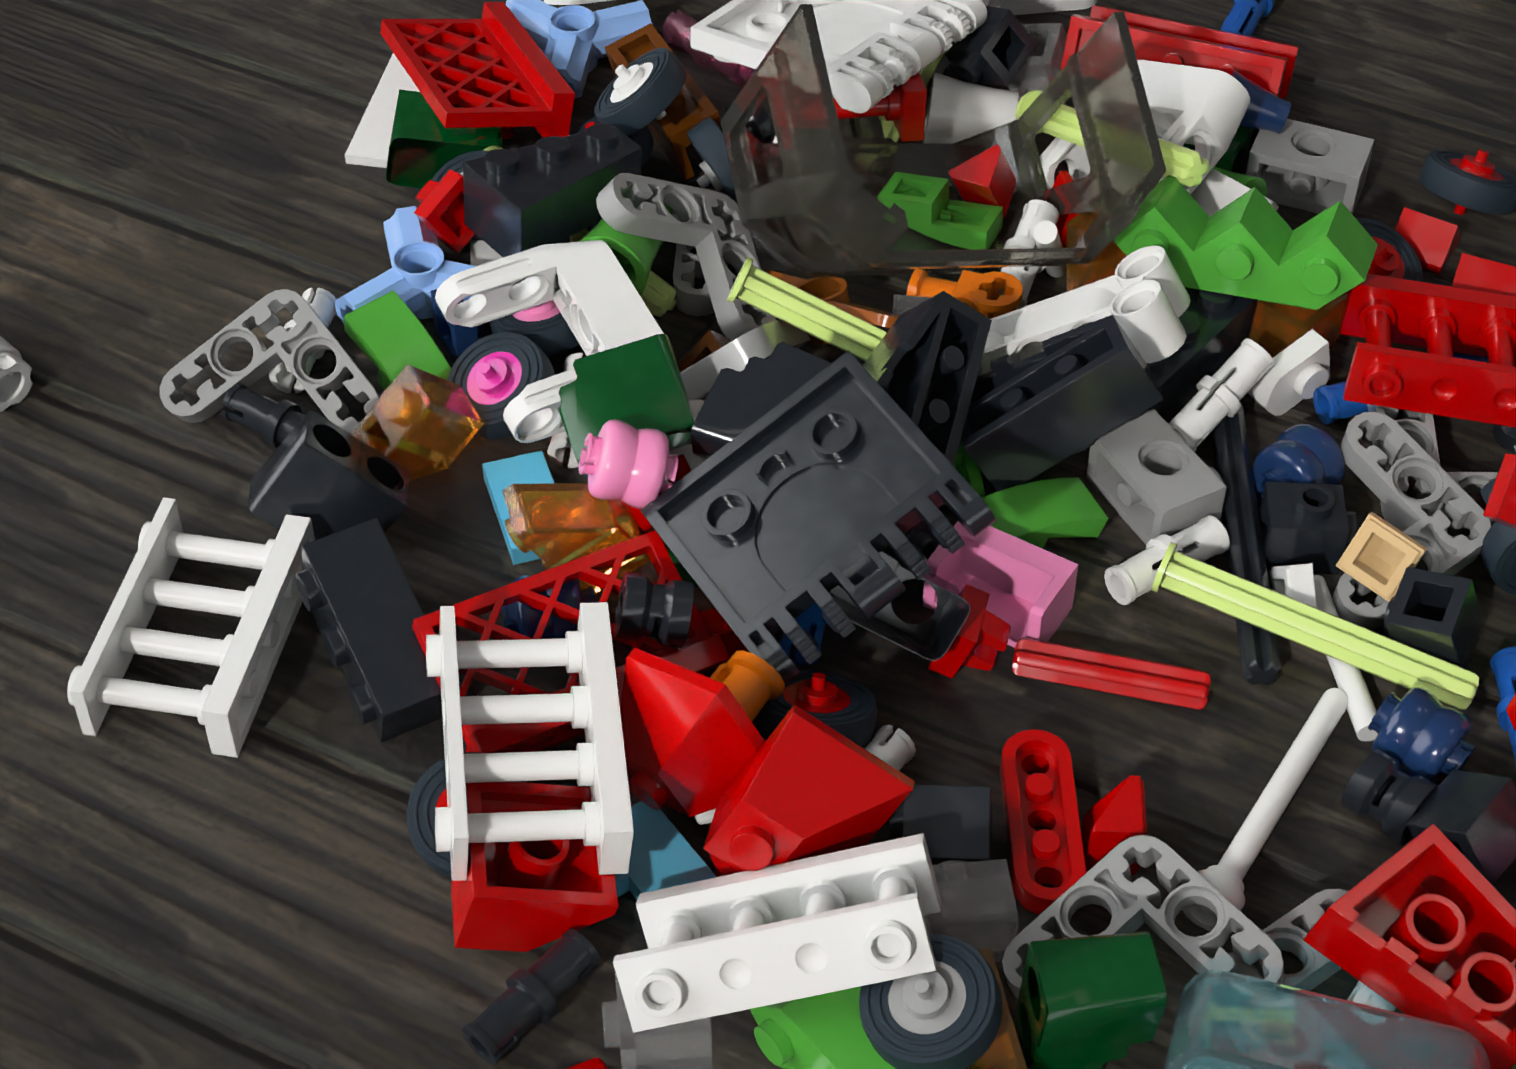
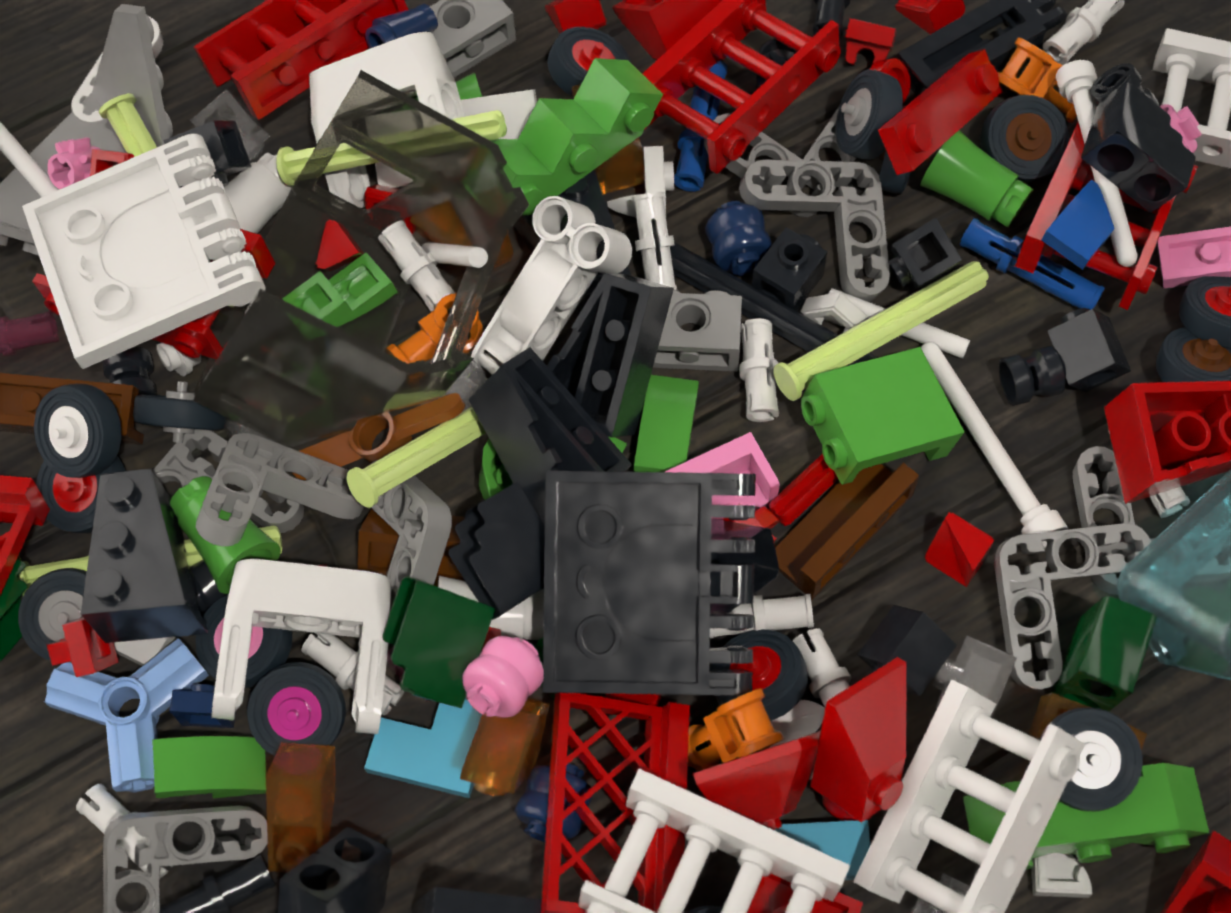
camera: 55 degrees left, 20 degrees up
black wheel [614,572,694,649] -> none
red plate [1000,729,1086,915] -> none
tan slope [1336,512,1427,602] -> none
dark blue piece [1368,687,1476,783] -> none
none -> white pin [710,594,814,638]
none -> reddish brown panel [775,462,919,600]
none -> bright green panel [801,347,965,485]

